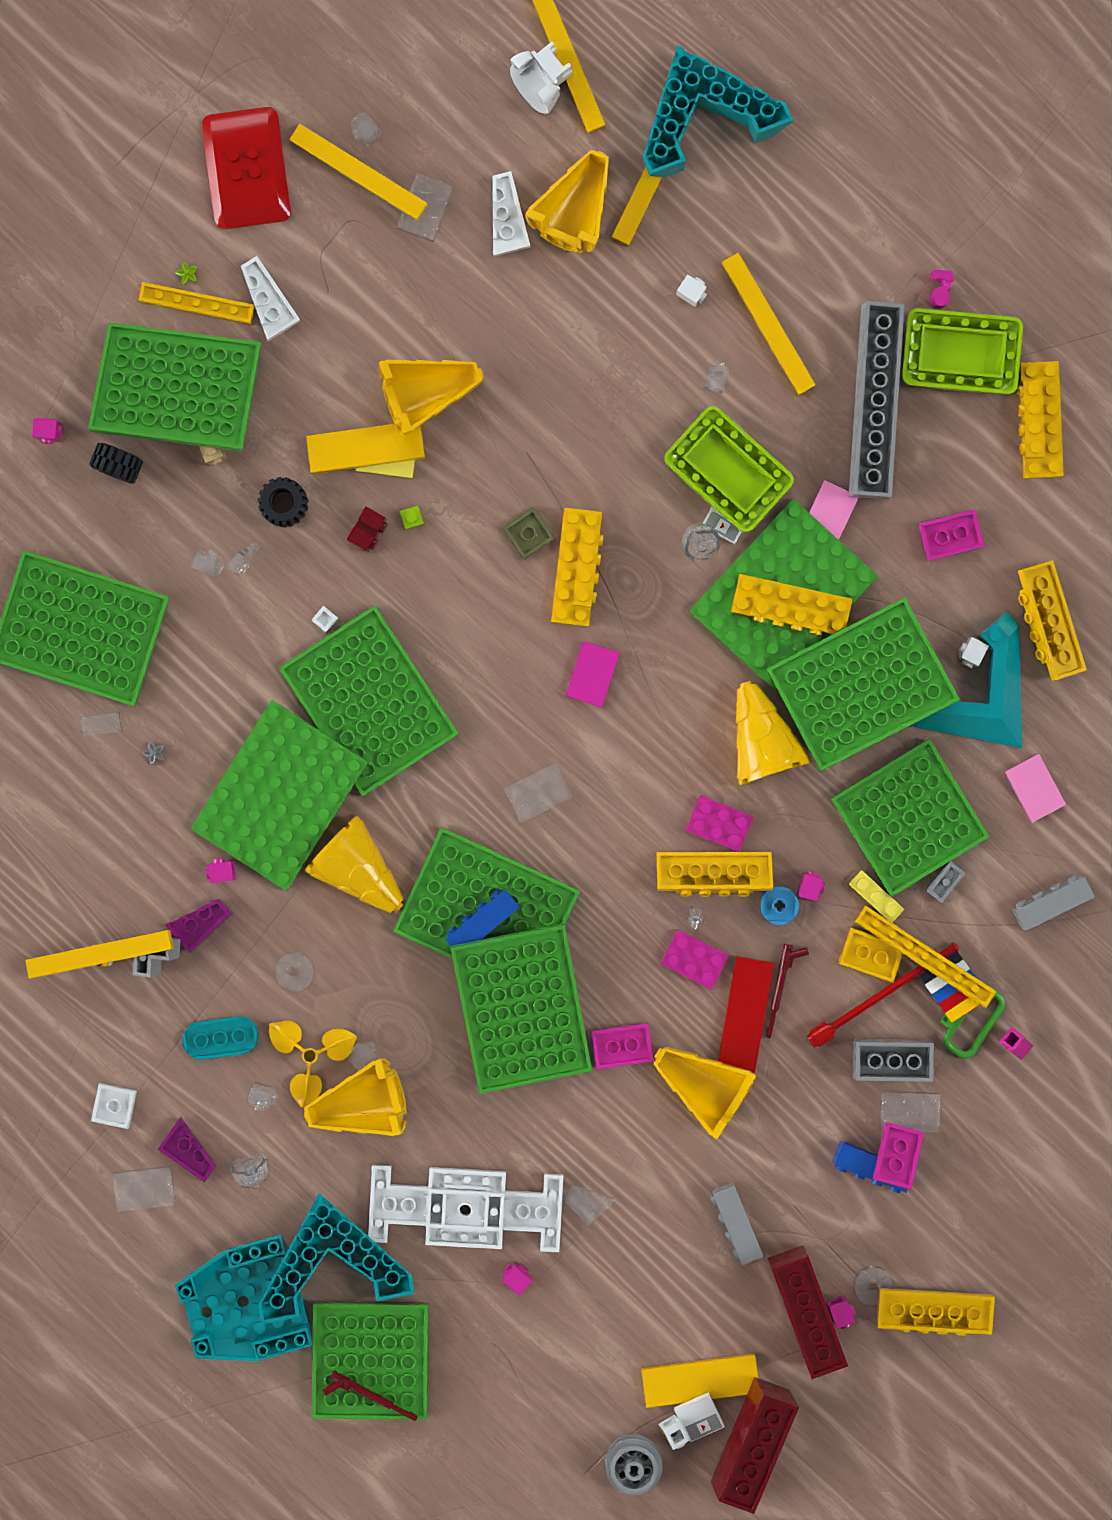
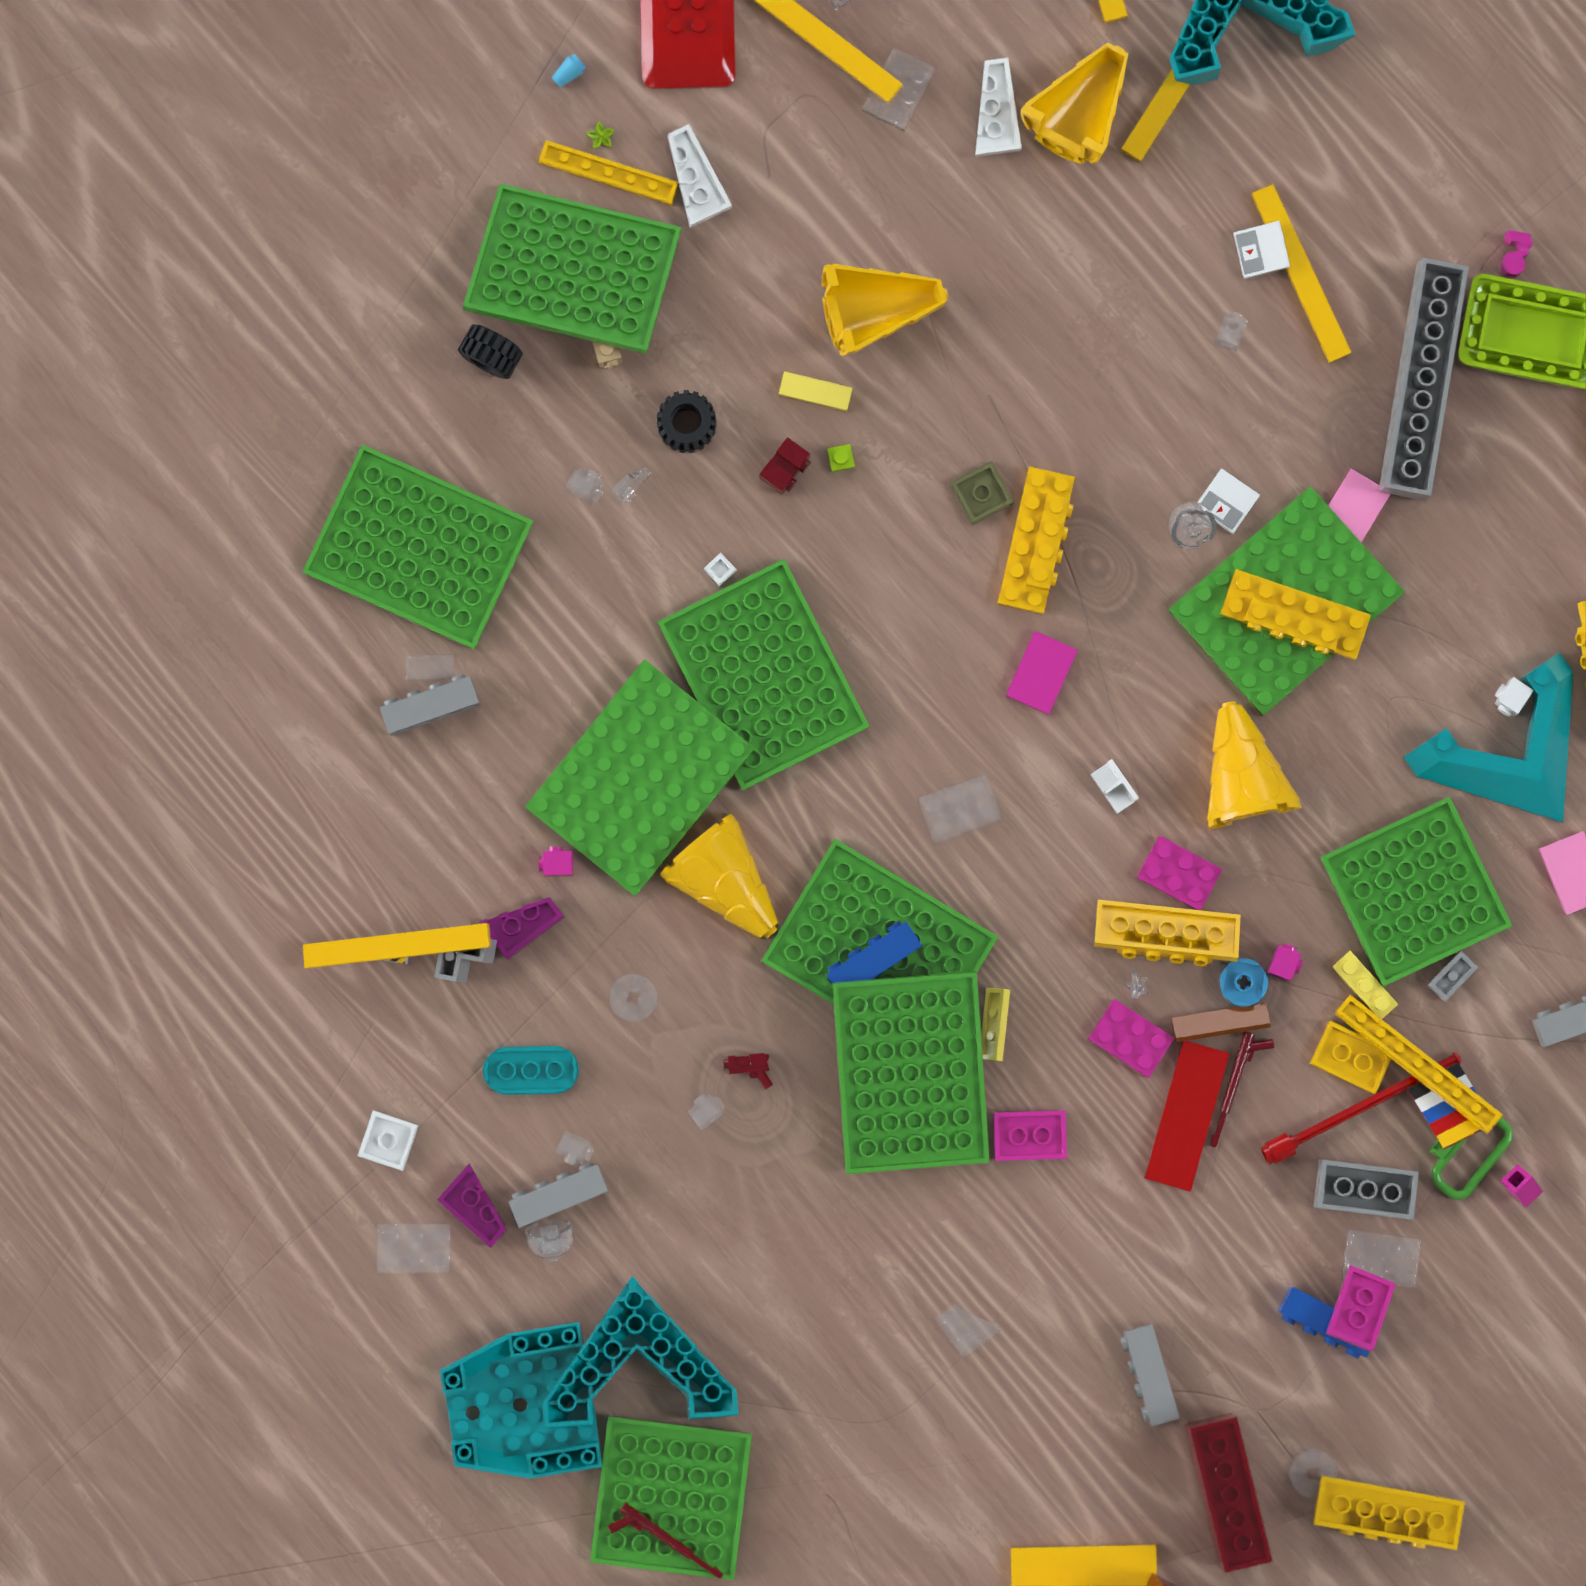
camera: 10 degrees right, 5 degrees down
dark pink brick [32,418,63,444] -> none
light grey plant [142,742,165,764] -> none
yellow plant [269,1021,357,1108] -> none
yellow cone [304,1058,407,1136] -> none
yellow tile [306,424,425,474] -> none
white piece [368,1164,563,1252] -> none
dark pink brick [502,1262,532,1296] -> none
yellow cone [654,1047,757,1139] -> none
lime wedge [664,406,794,532] -> none
white brick [676,274,707,307] -> none
bright green plate [767,597,960,772] -> none
dark pink brick [827,1296,856,1329] -> none
dark pink plate [918,509,985,562] -> none
none -> light grey brick [380,674,481,736]
none -> light grey brick [508,1162,609,1228]
none -> medium azure cone [552,54,587,88]
none -> dark red piece [723,1053,773,1090]
none -> light yellow plate [981,988,1010,1061]
none -> white panel [1090,759,1139,814]
none -> tile [1171,1003,1271,1042]
none -> white tile [1234,221,1290,279]

